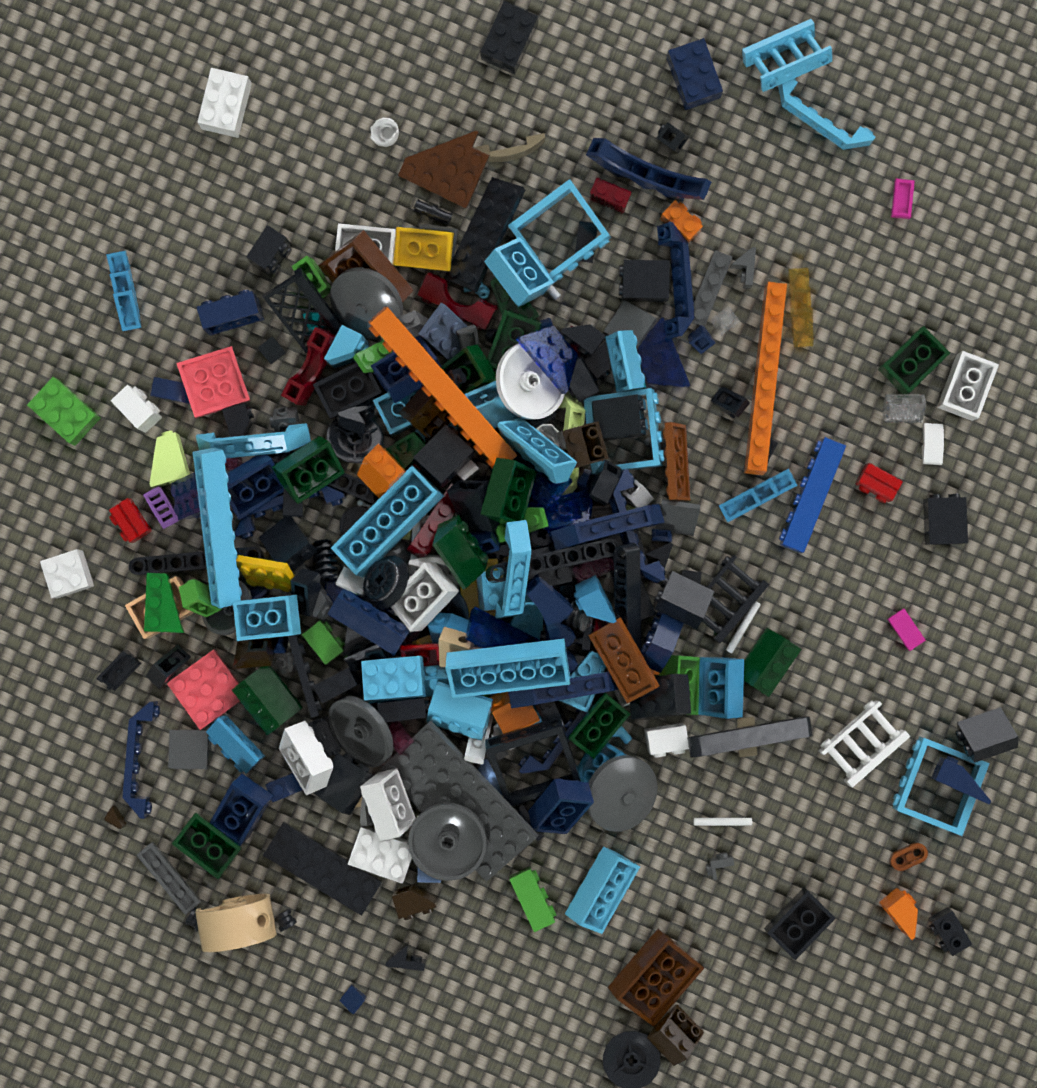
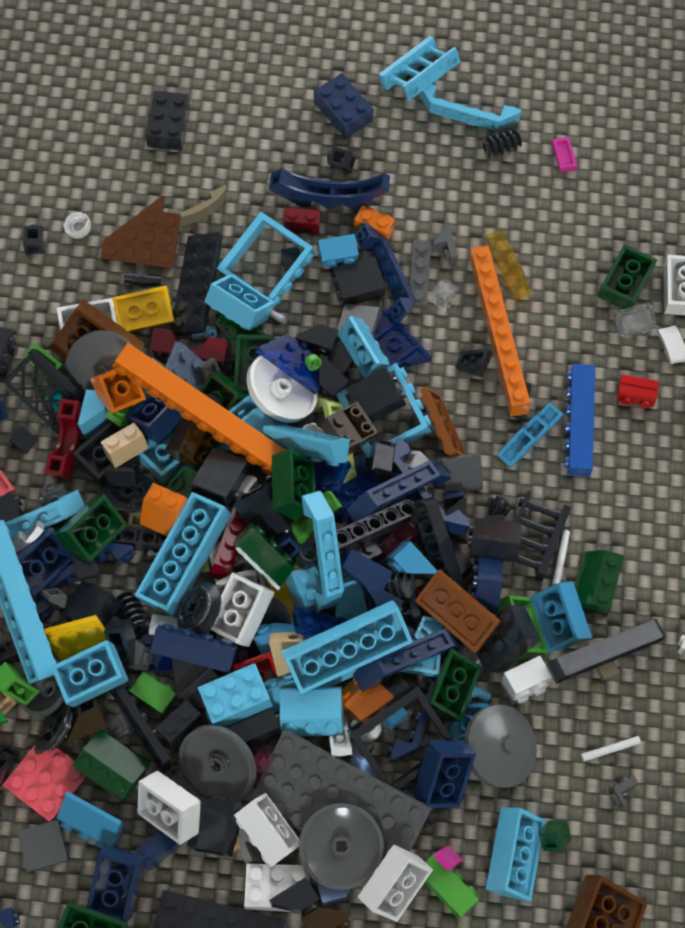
camera: 20 degrees left, 20 degrees down
dark blue slope [274,636,289,654] -> none
dark blue slope [688,325,715,354] -> none
none -> light grey slope [12,520,44,552]
none -> black brick [23,224,44,254]
none -> black piece [34,701,74,755]
none -> dark grey slope [40,588,67,609]
none -> orange slope [90,369,146,413]
none -> tan brick [101,423,149,468]
none -> black slope [269,877,319,914]
none -> bright green hinge [305,354,322,371]
none -> dark azure slope [317,234,359,267]
none -> white brick [358,845,433,922]
none -> dark pink tile [433,845,463,871]
none -> black piece [482,128,522,159]
none -> black gear [486,495,511,517]
none -> dark green panel [538,820,571,851]

